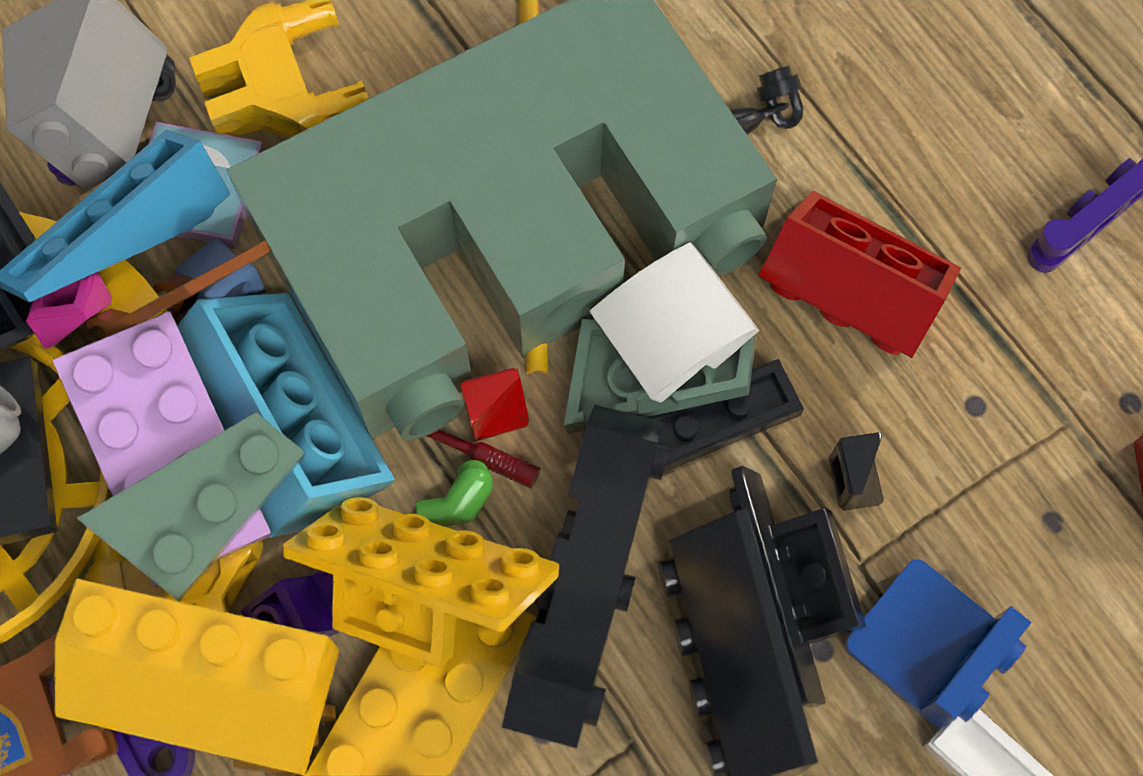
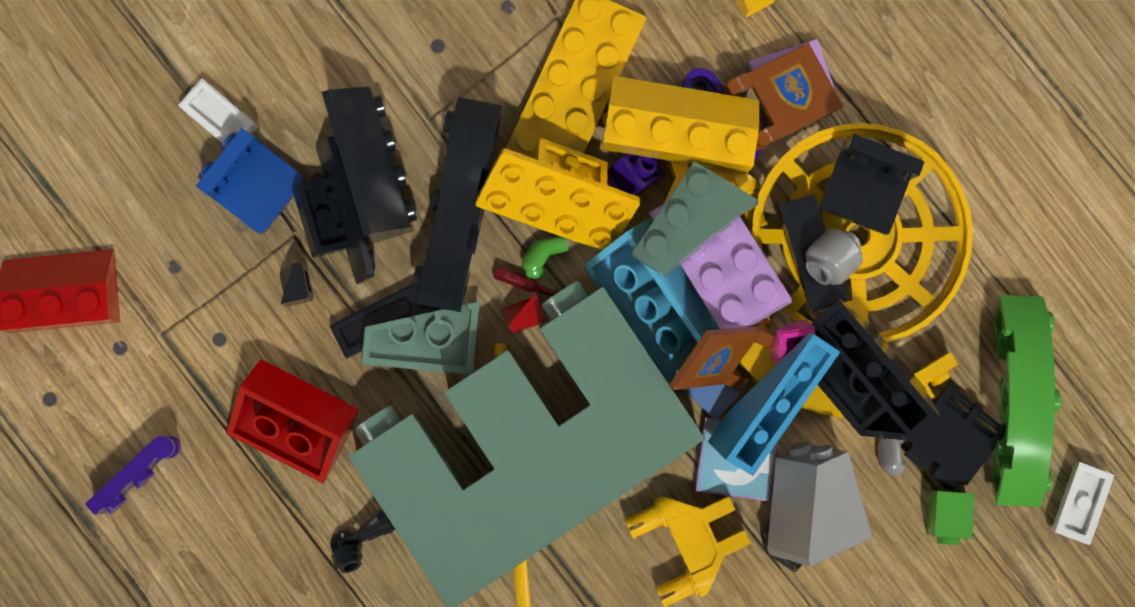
camera: 175 degrees right, 15 degrees up
white slope [589,242,759,403] -> none

